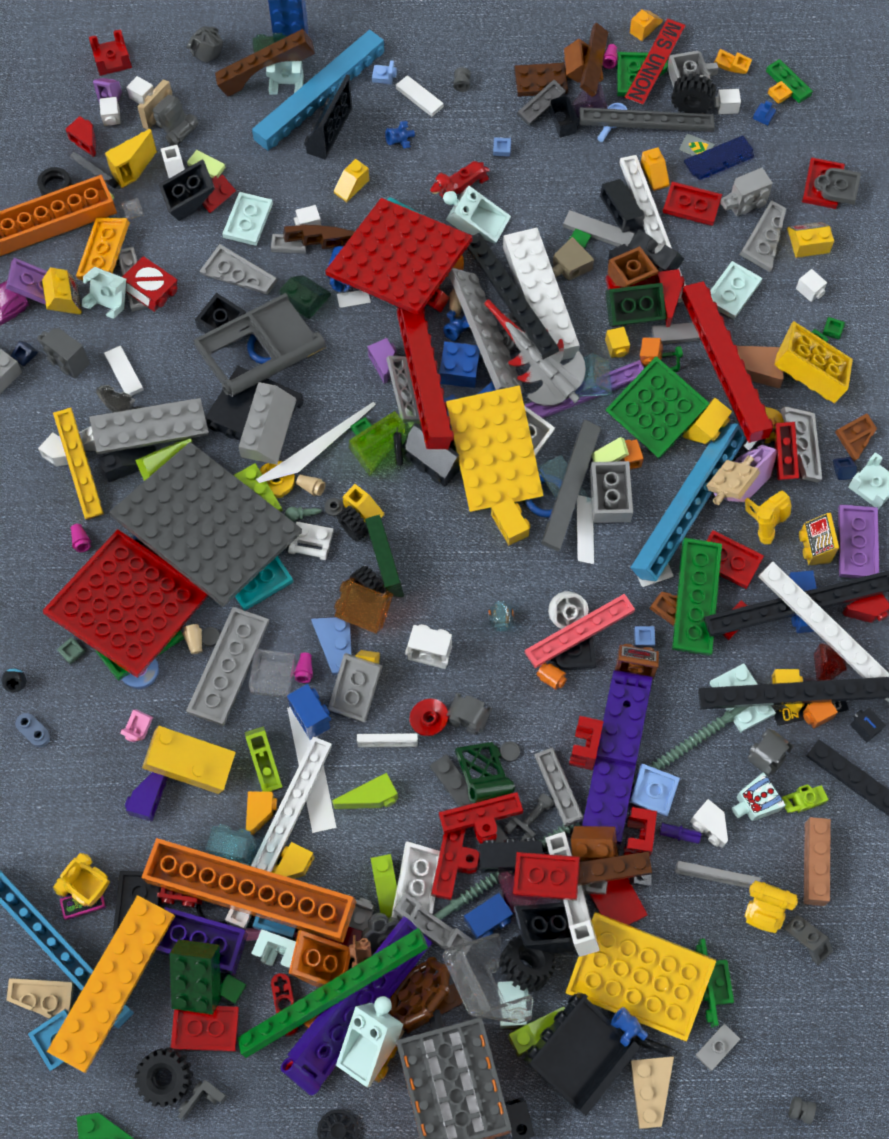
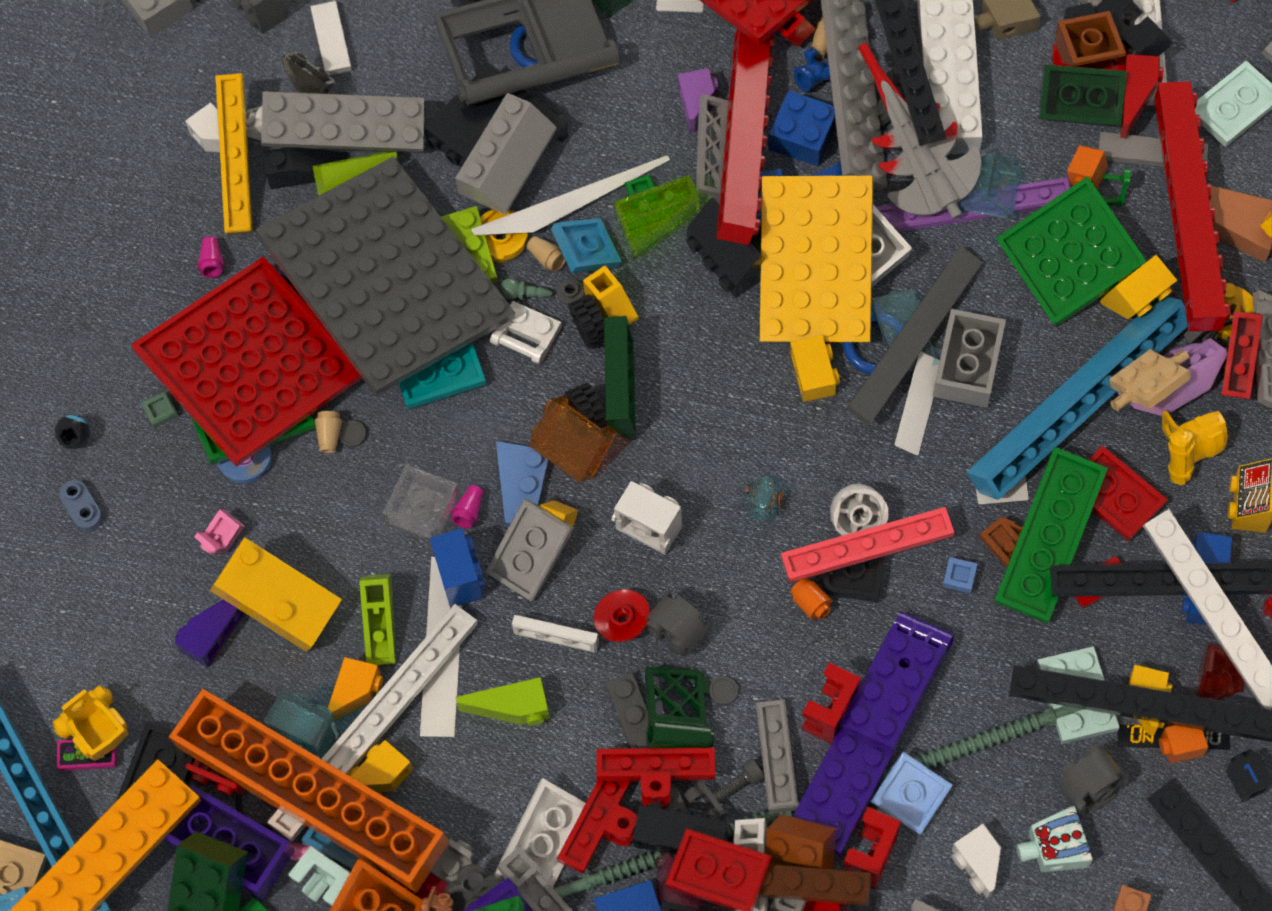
camera: 20 degrees right, 0 degrees up
light grey plate [186,607,269,726] -> none
lime slope [370,854,397,918] -> none
black piece [393,427,403,471] -> none
yellowish green tile [592,437,629,462] -> none
yellow brick [605,327,630,358] -> none
dark orange slope [615,644,659,679] -> none
orange brick [620,439,644,470] -> none
dark purple axle [660,822,702,844] -> none
lime piece [781,784,828,813] -> none
none -> dark azure plate [551,218,622,273]

